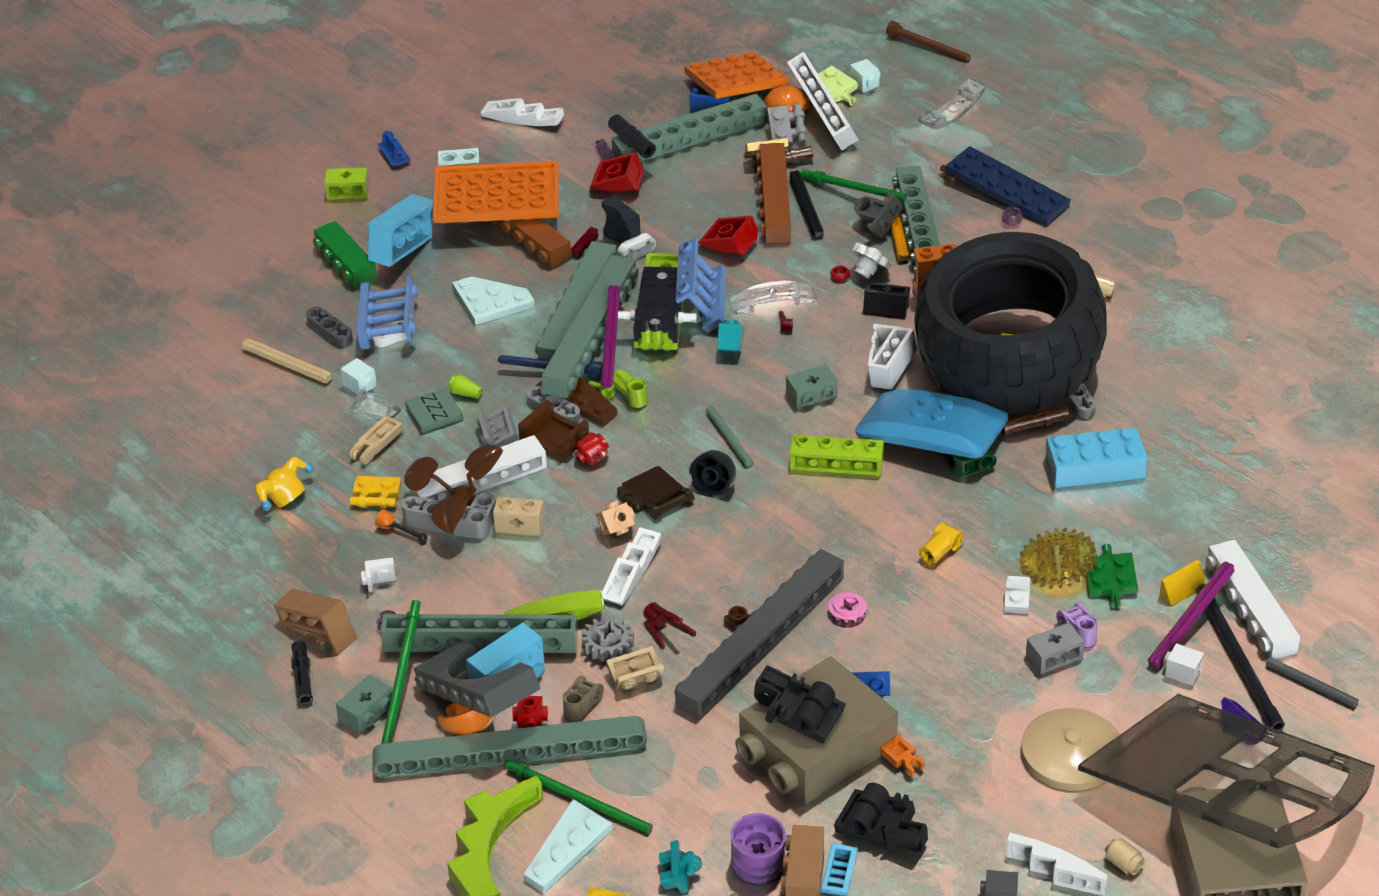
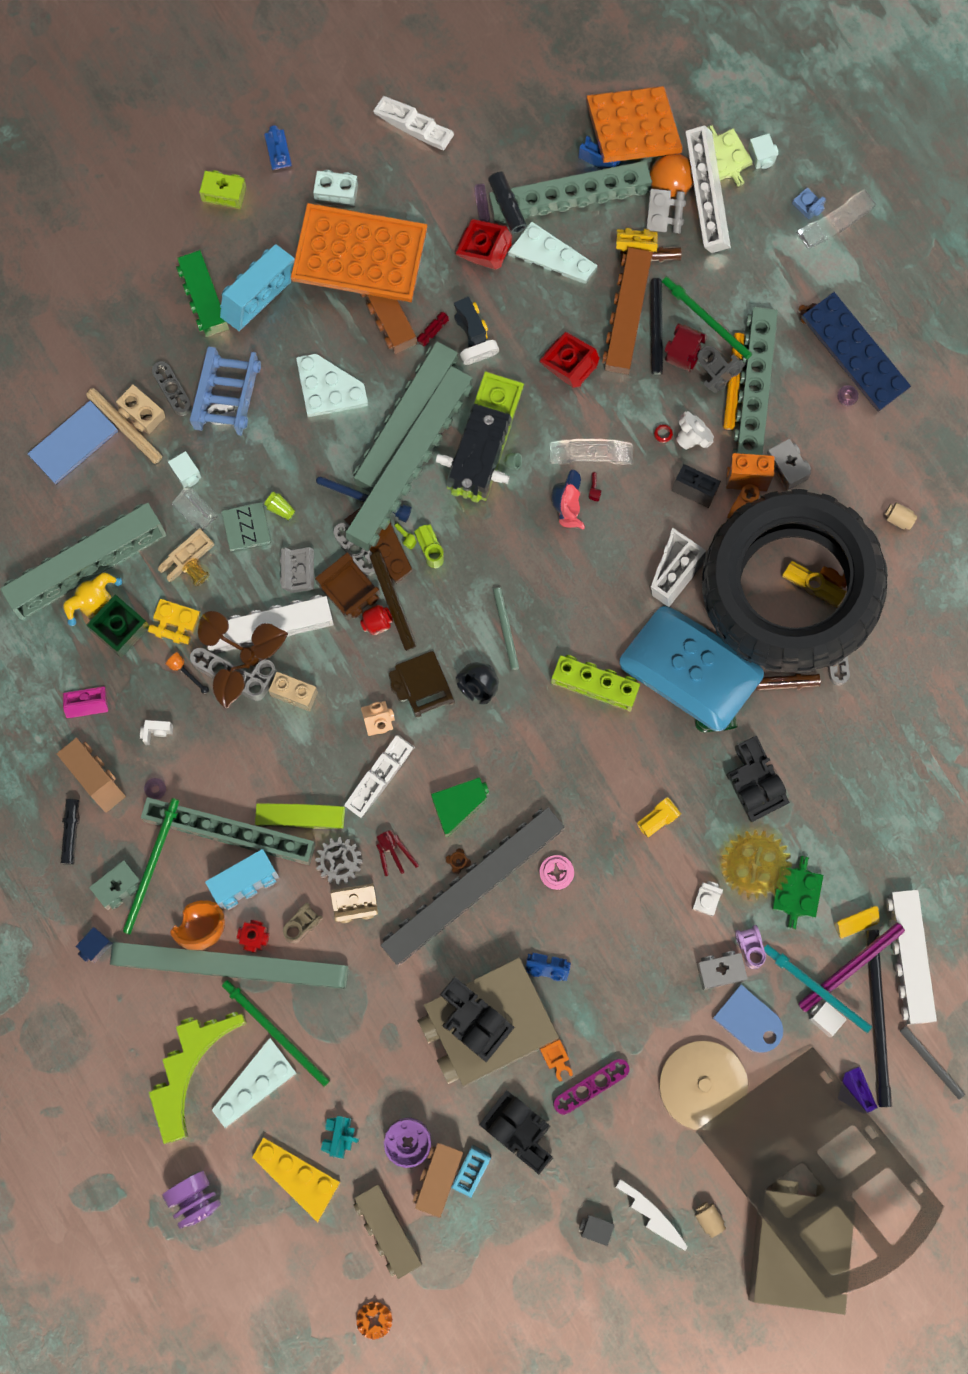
camera: 10 degrees right, 35 degrees up
dark grey arch [413,641,541,718] -> none
magenta axle [601,285,620,388] -> none
medium blue fence [676,237,726,333] -> none
teal slope [718,320,745,352] -> none
sand green brick [786,364,838,409] -> none
reddish brown piece [886,20,971,61] -> none
medium azure brick [1045,427,1147,488] -> none
none -> sand green brick [0,503,166,620]
none -> medium blue tile [28,401,118,485]
none -> dark pink slope [63,686,108,718]
none -> dark blue brick [75,927,113,963]
none -> dark green brick [86,594,149,658]
none -> tan brick [116,385,166,434]
none -> clear yellow bush [182,559,210,587]
none -> dark brown axle [370,552,416,651]
none -> green slope [431,777,490,838]
none -> light aqua wing [508,222,598,284]
none -> hair [551,469,585,530]
none -> magenta beam [554,1059,630,1115]
none -> dark red brick [664,323,707,372]
none -> medium blue tile [713,985,783,1053]
none -> black plate [726,736,790,822]
none -> teal bar [764,944,872,1033]
none -> medium blue bracket [792,188,826,220]

